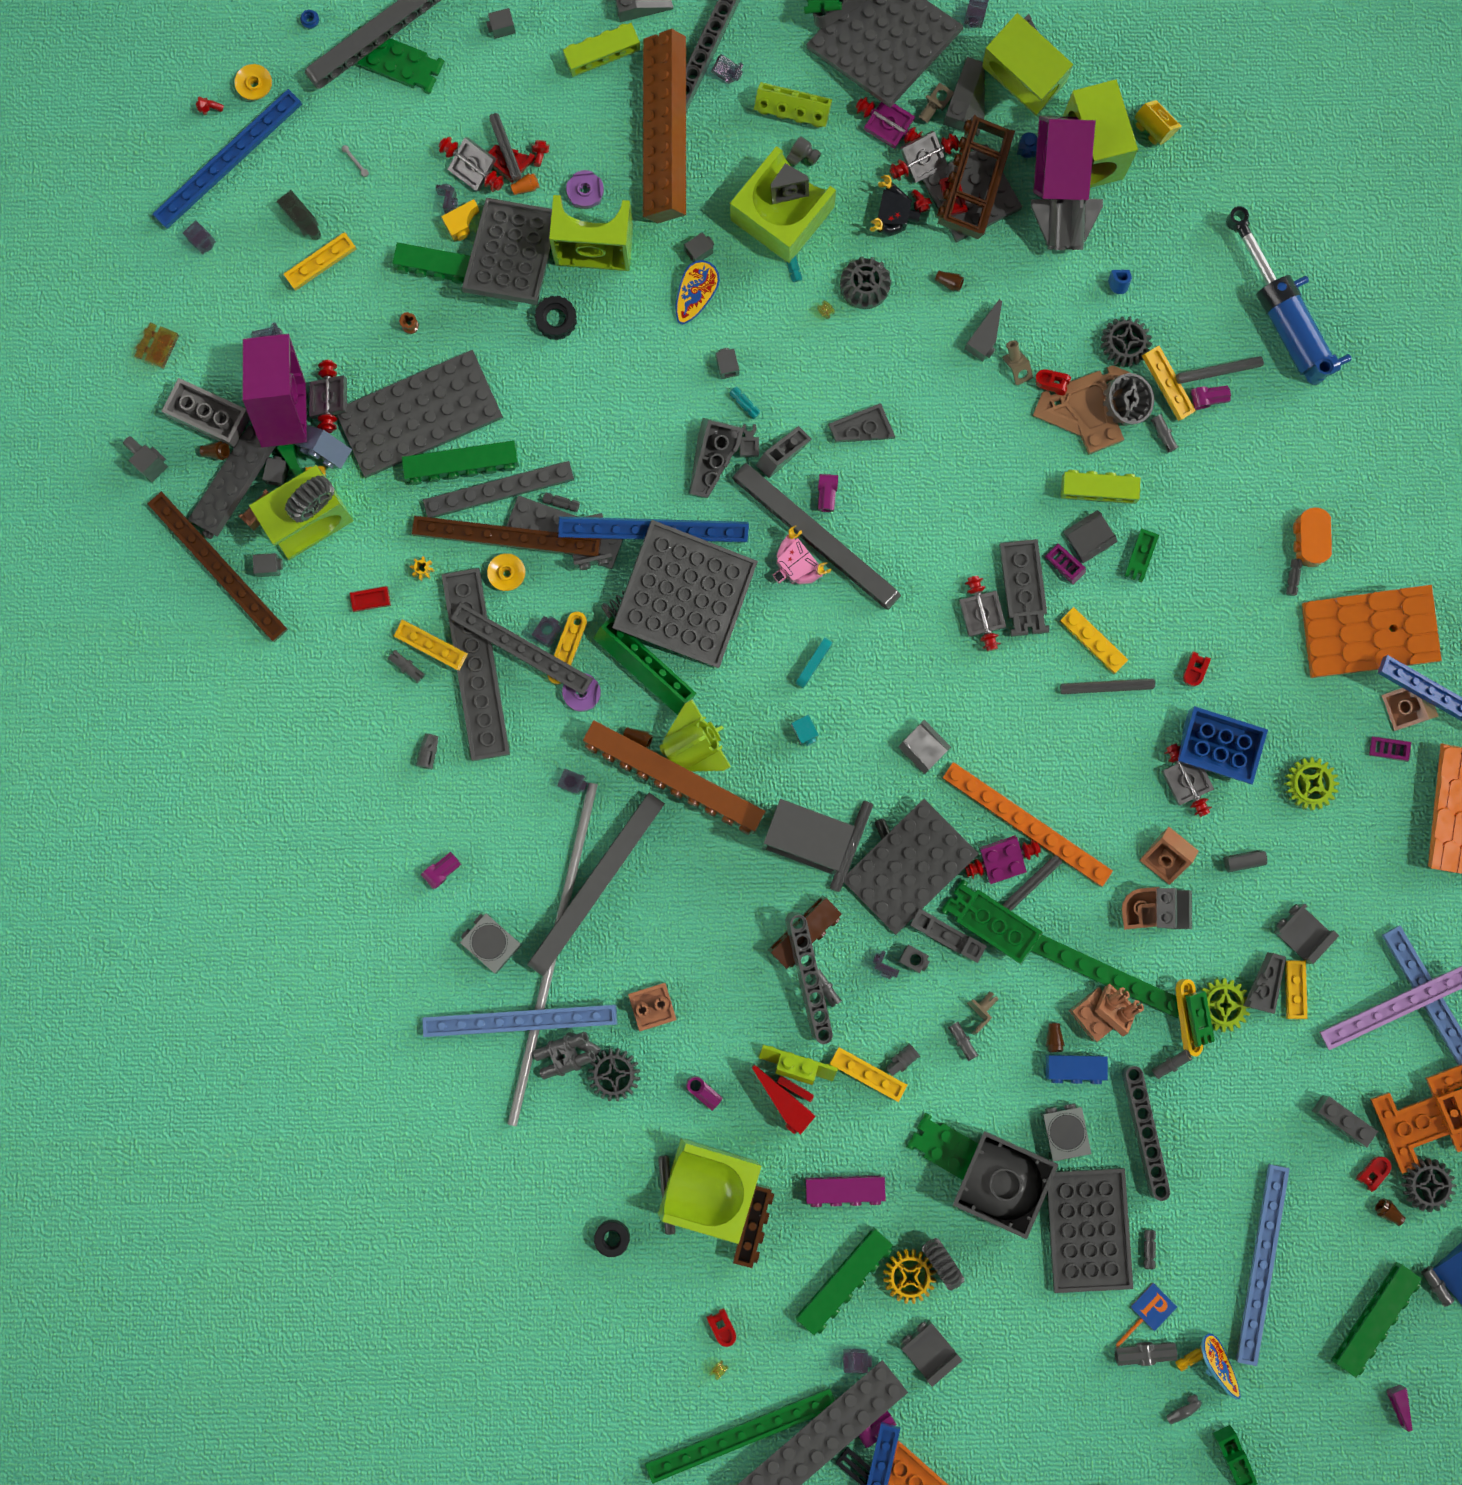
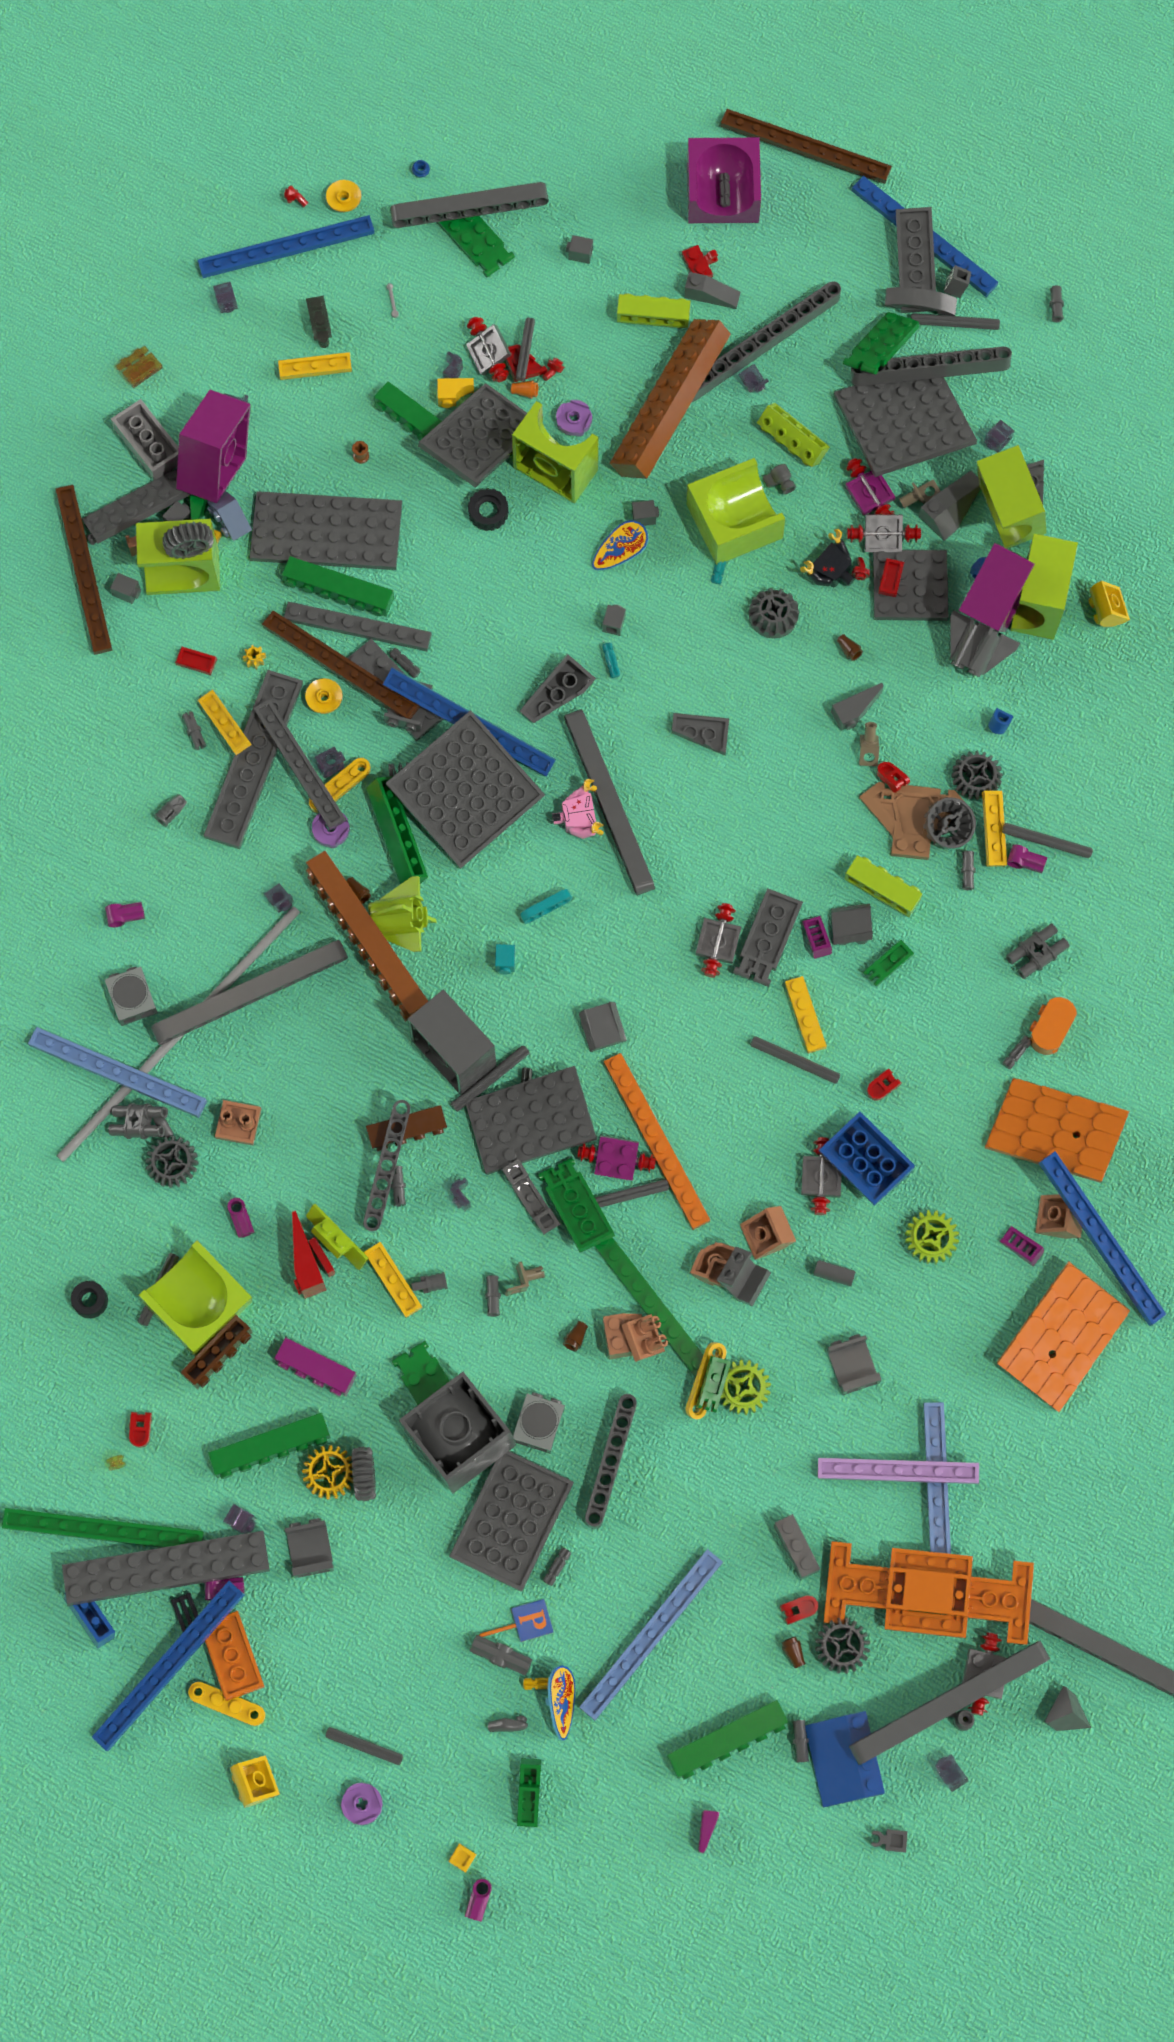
camera: 30 degrees right, 10 degrees down
dark grey brick [123,436,168,482] -> none
reddish brown cone [200,441,230,460] -> none
flat silver plate [309,360,347,433] -> none
dark grey plate [740,424,759,457] -> none
dark grey slope [756,426,812,478] -> none
dark grey slope [771,163,809,204] -> none
clear yellow bush [817,300,835,319] -> none
magenta piece [818,474,838,513] -> none
dark grey brick [898,945,930,973] -> none
reddish brown window [937,114,1015,239] -> none
blue brick [1046,1055,1108,1084] -> none
dark grey pin [1152,1049,1192,1079] -> none
blue piece [1226,206,1352,385] -> none
dark grey wing [1243,952,1286,1014] -> none
yellow tile [1285,961,1308,1019] -> none
none -> dark grey pin [1006,923,1070,979]

